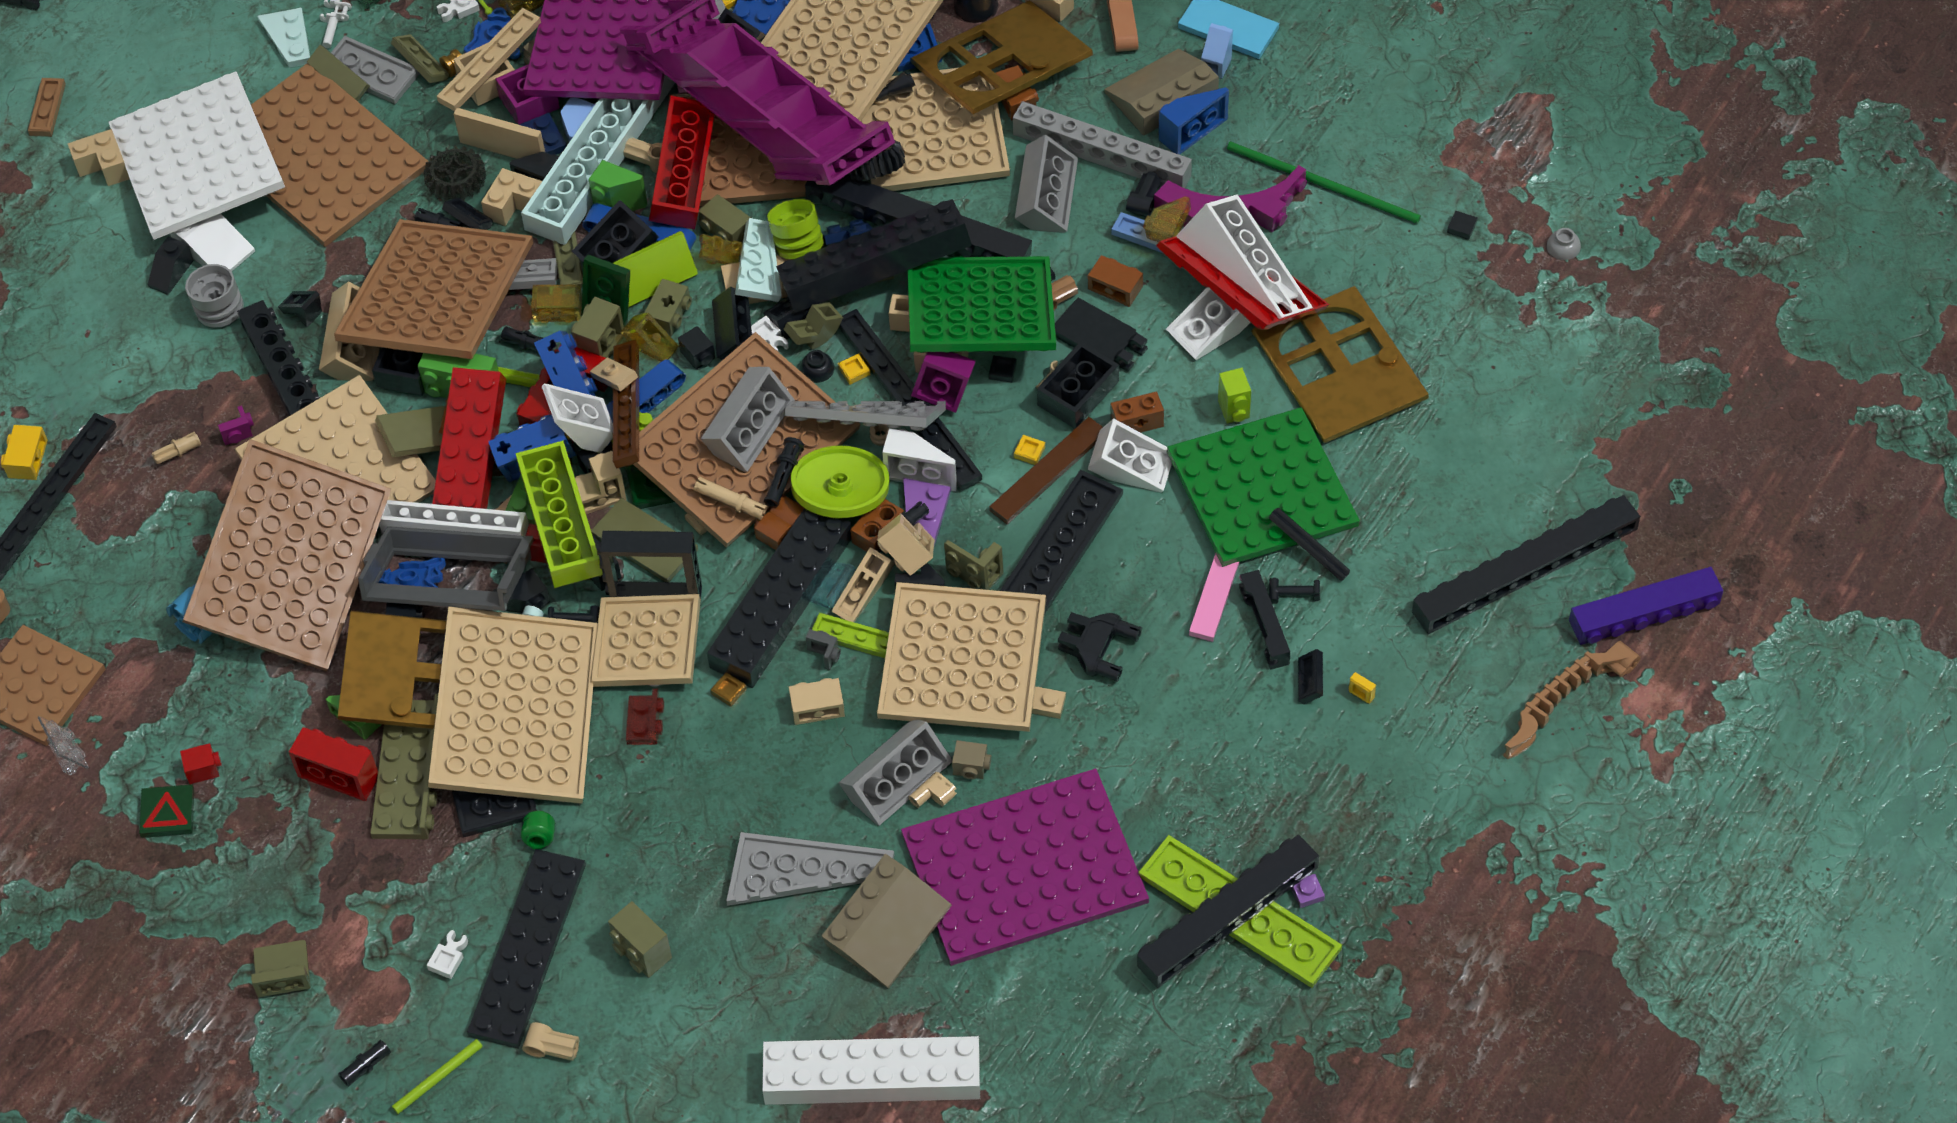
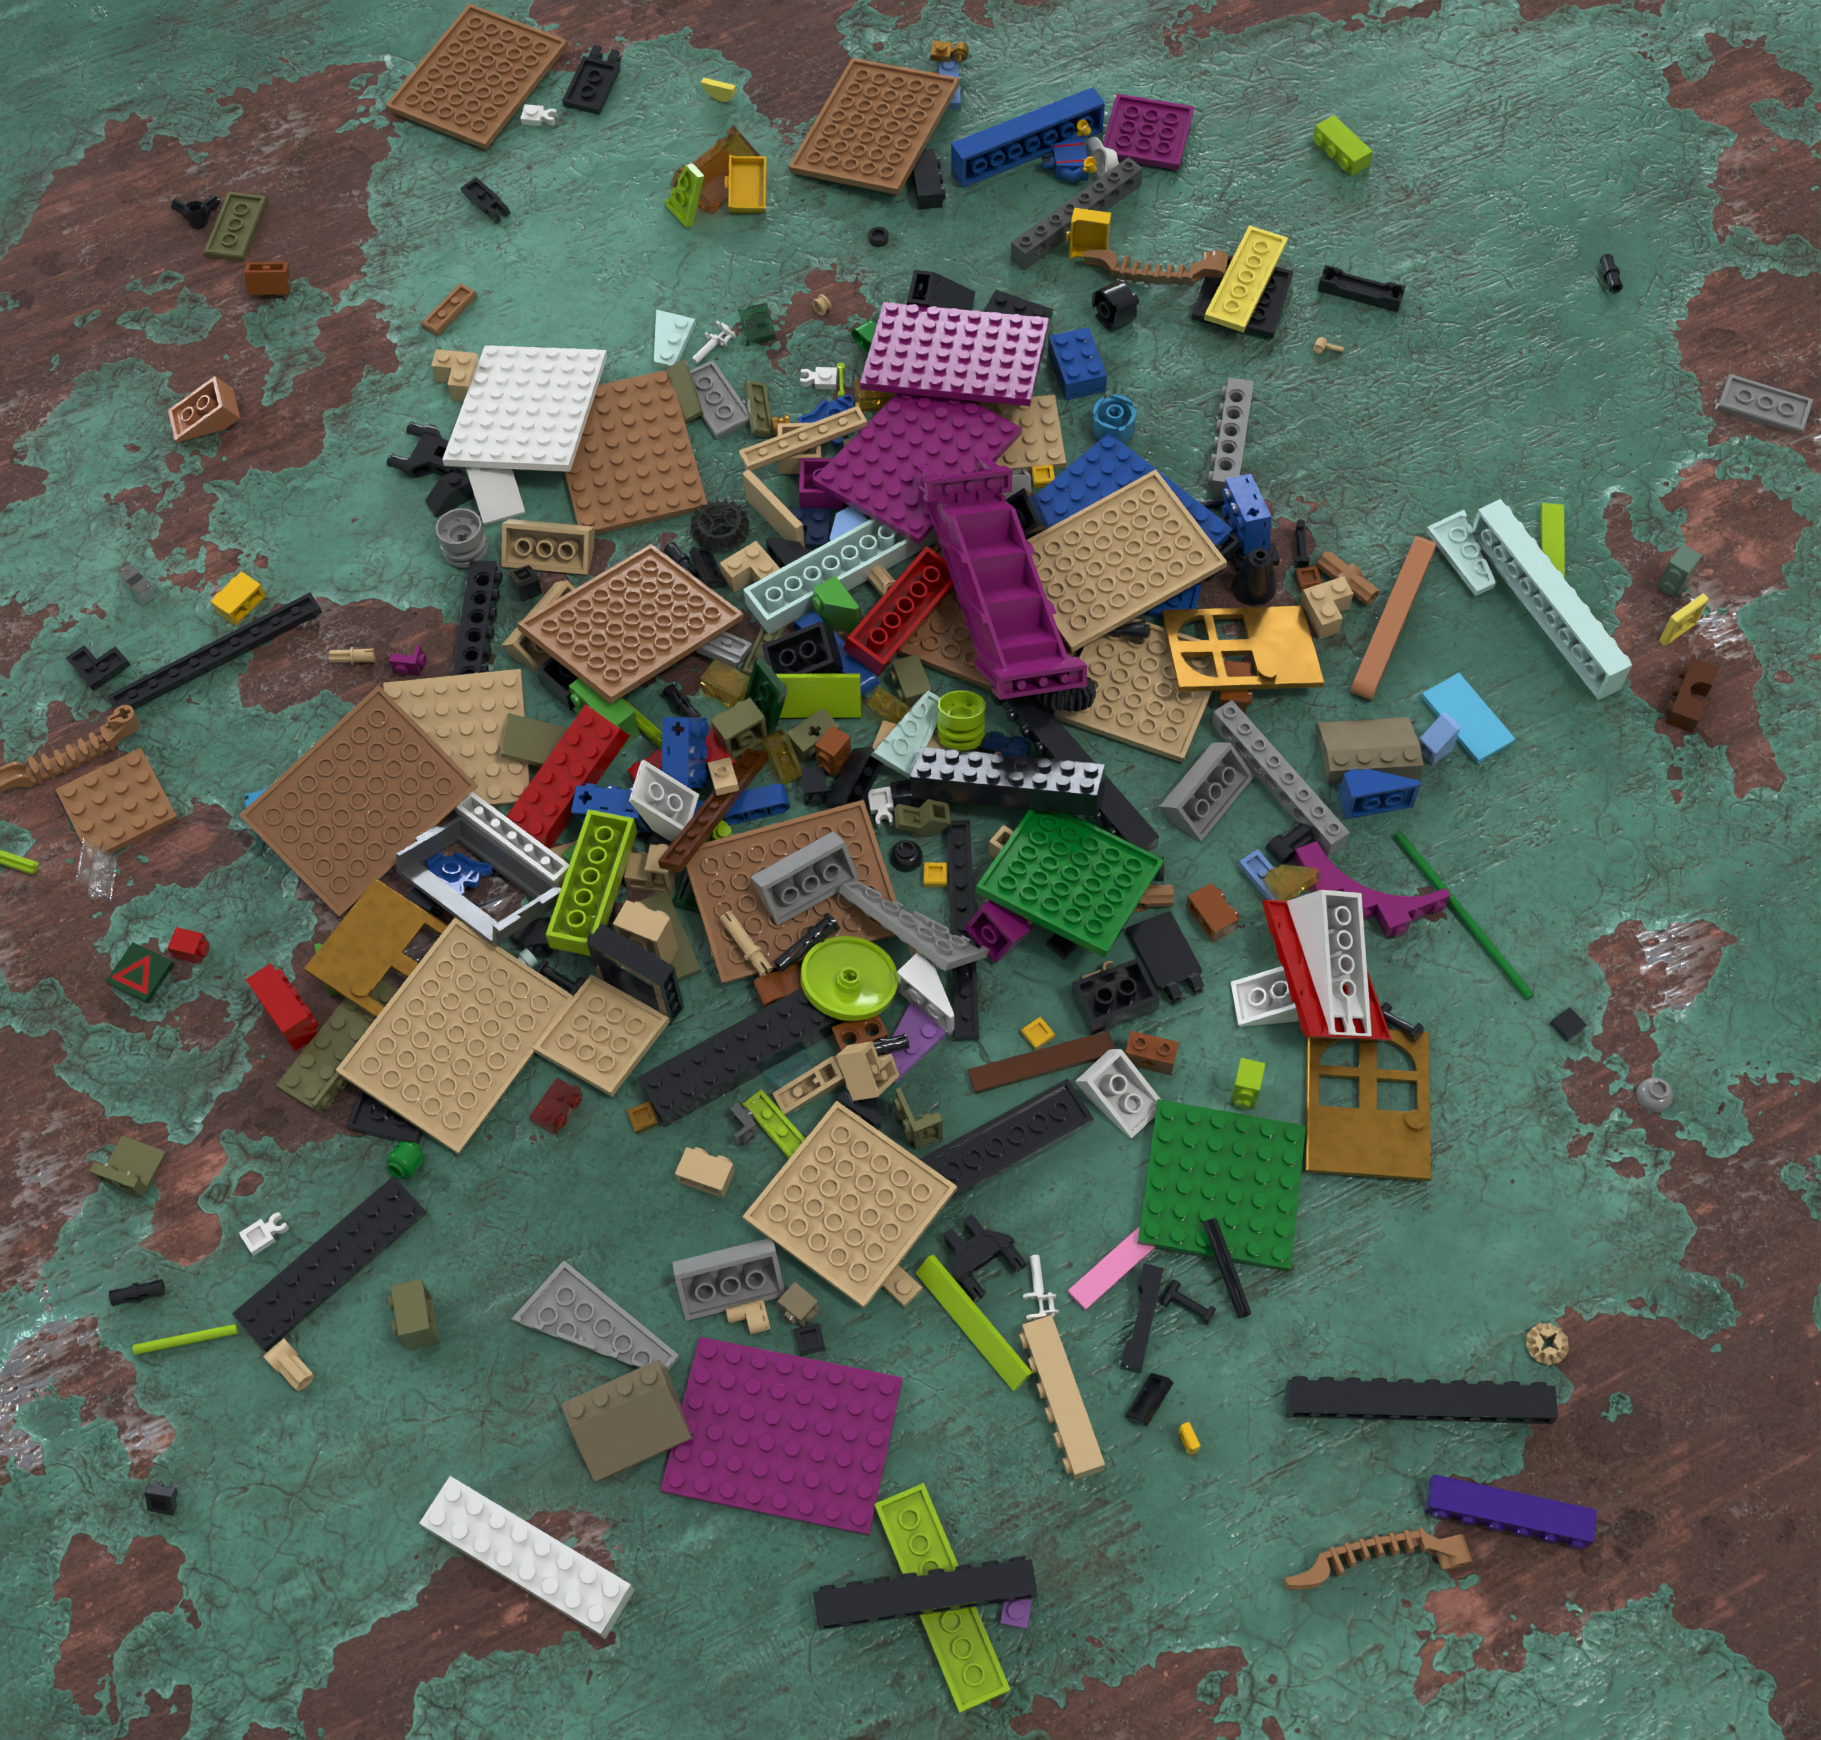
camera: 30 degrees right, 5 degrees up
none -> black connector [387,421,452,478]
none -> tan slope [501,519,595,575]
none -> tan brick [613,900,678,964]
none -> black tile [794,1323,825,1356]
none -> dark orange brick [815,725,852,779]
none -> lime tile [915,1254,1032,1392]
none -> tan brick [1019,1315,1105,1480]
none -> white piece [1023,1255,1059,1321]
none -> black piece [1381,1002,1424,1043]
none -> tan gear [1526,1323,1569,1365]

